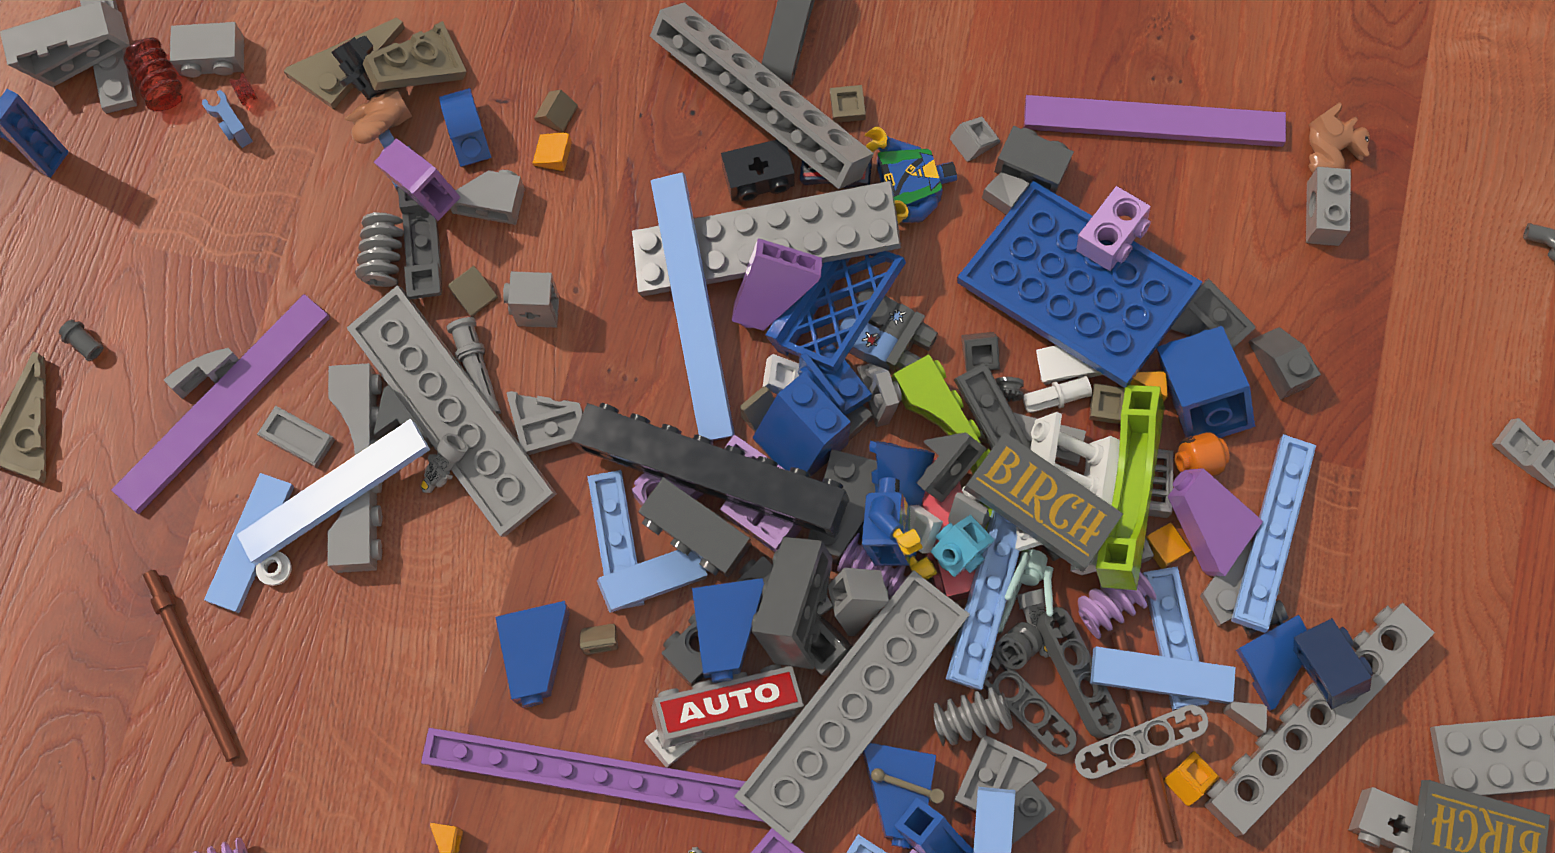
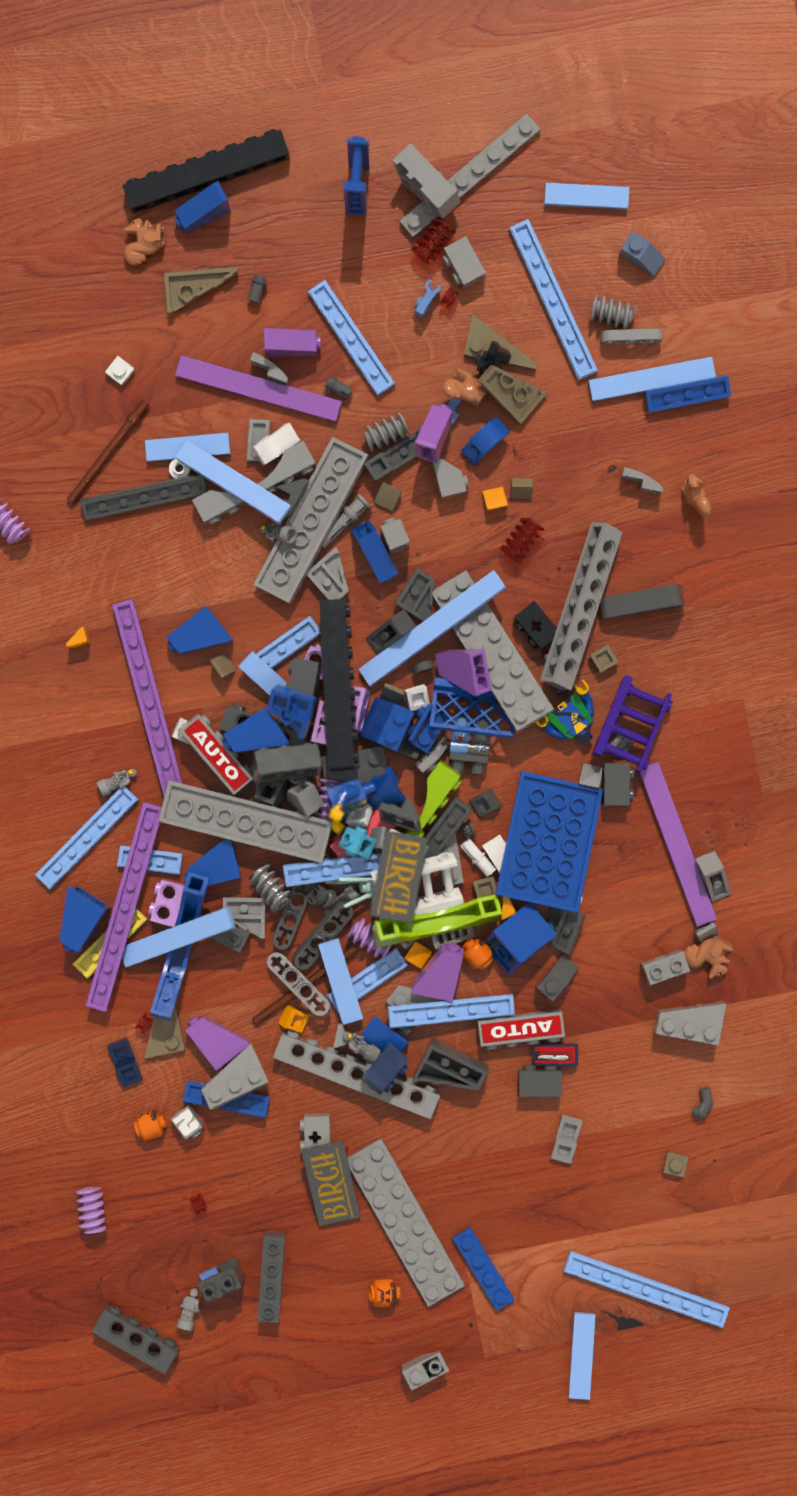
camera: 60 degrees right, 15 degrees up
dark tan hinge [871,768,944,804] -> none
lavender brick [1076,186,1151,271] -> none
none -> dark grey tile [80,473,208,521]
none -> white plate [105,356,135,386]
none -> white slope [252,423,300,465]
none -> medium lavender slope [264,328,321,358]
none -> blue slope [268,685,317,740]
none -> light blue tile [308,280,395,396]
none -> dark grey pin [325,376,352,400]
none -> light grey piece [343,1031,380,1063]
none -> blue slope [351,520,398,583]
none -> dark grey slope [366,610,416,654]
none -> dark grey wing [394,568,435,621]
none -> dark grey wedge [412,1037,489,1091]
none -> dark grey tile [413,660,435,675]
none -> brick [477,1009,565,1050]
none -> clear red piece [500,517,545,564]
none -> dark grey brick [518,1065,562,1097]
none -> slope [533,1043,578,1066]
none -> dark purple fence [591,675,673,774]
none -> light grey wedge [653,1001,726,1045]
none -> light grey slope [694,922,719,944]
none -> light grey slope [695,851,731,902]

